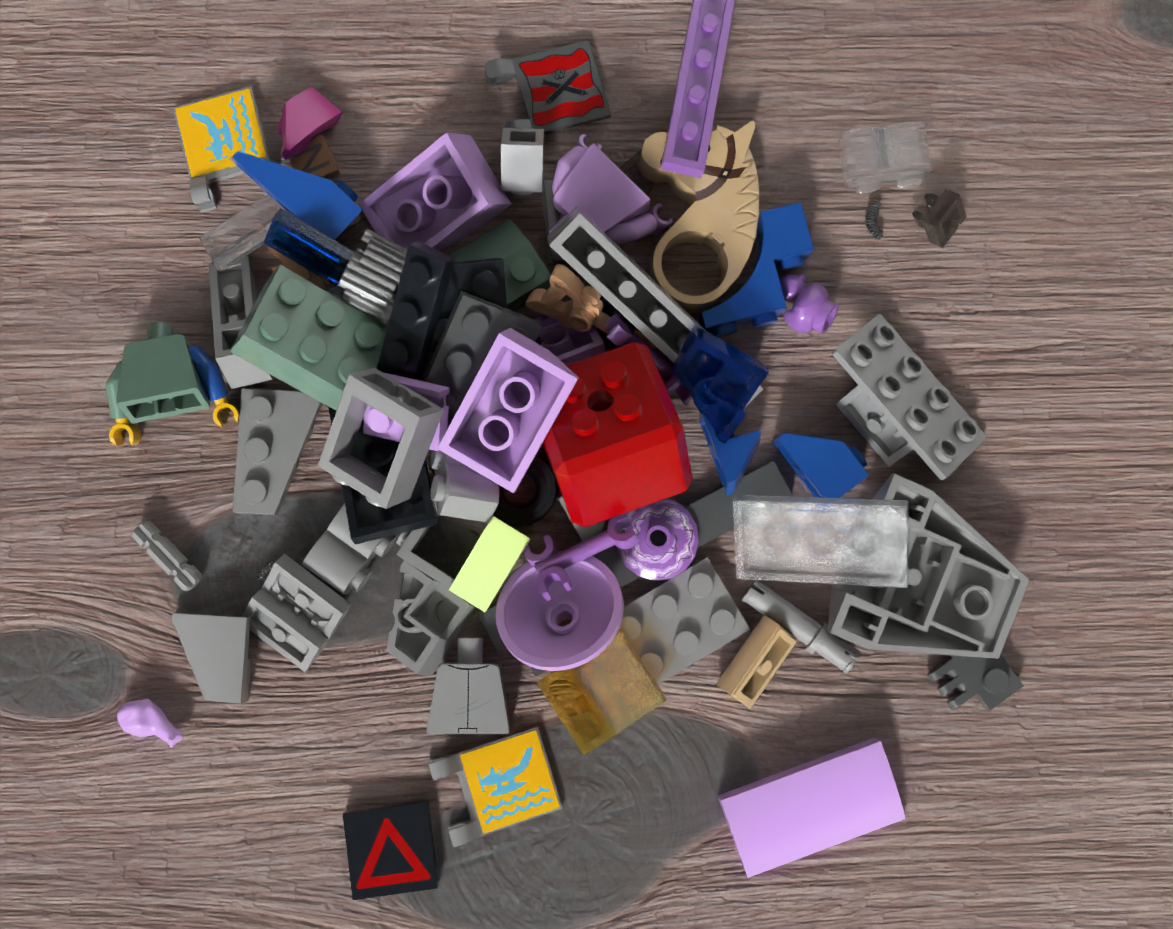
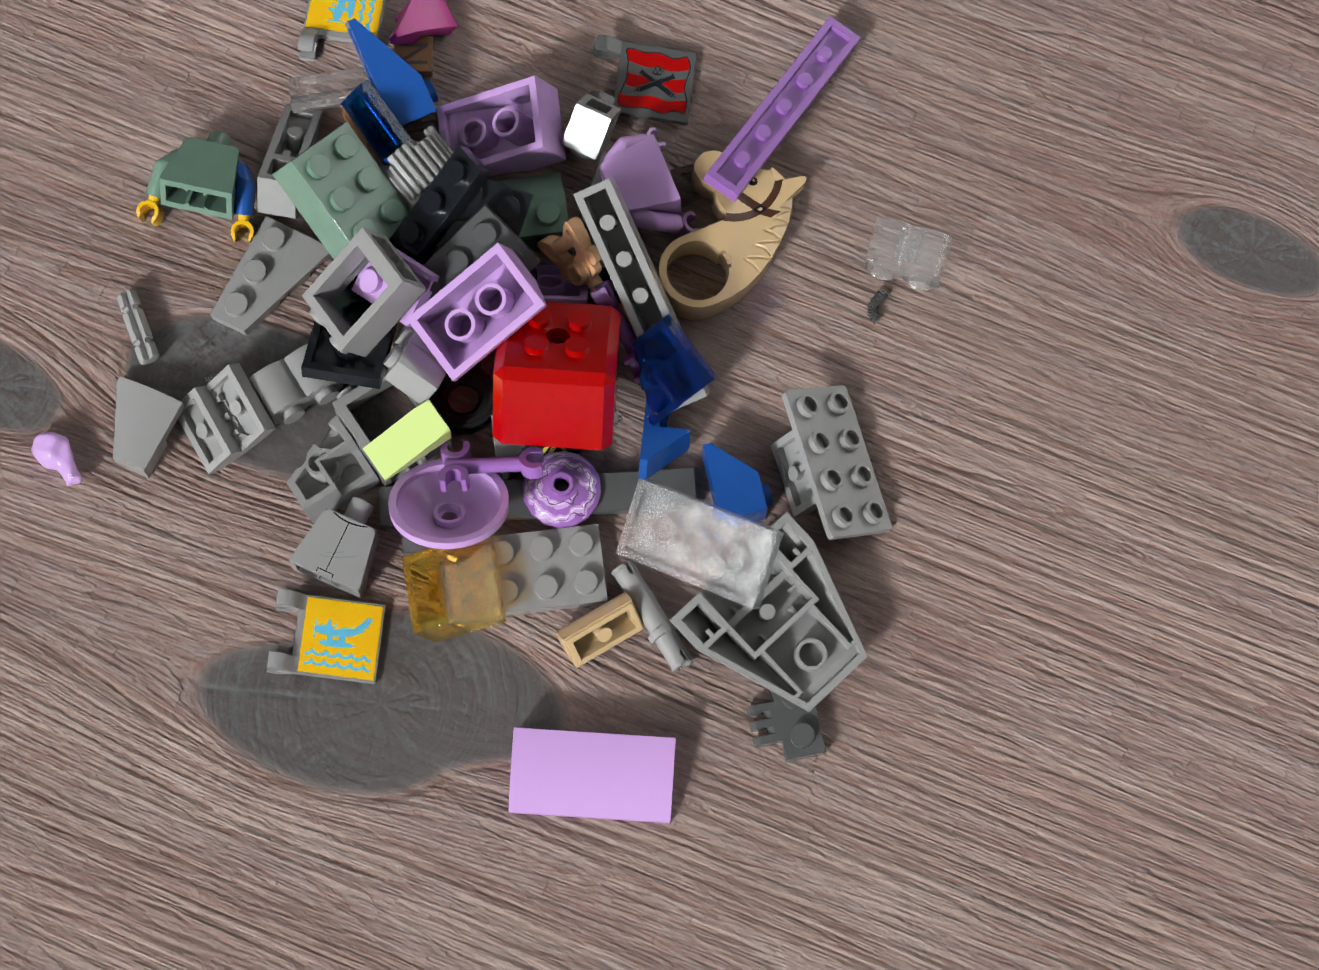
camera: 25 degrees right, 10 degrees down
black tile [343,800,439,900] -> none
blue arch [698,202,814,338] -> none
medium lavender animal [779,274,839,334] -> none
clear smoke tile [912,189,967,248] -> none

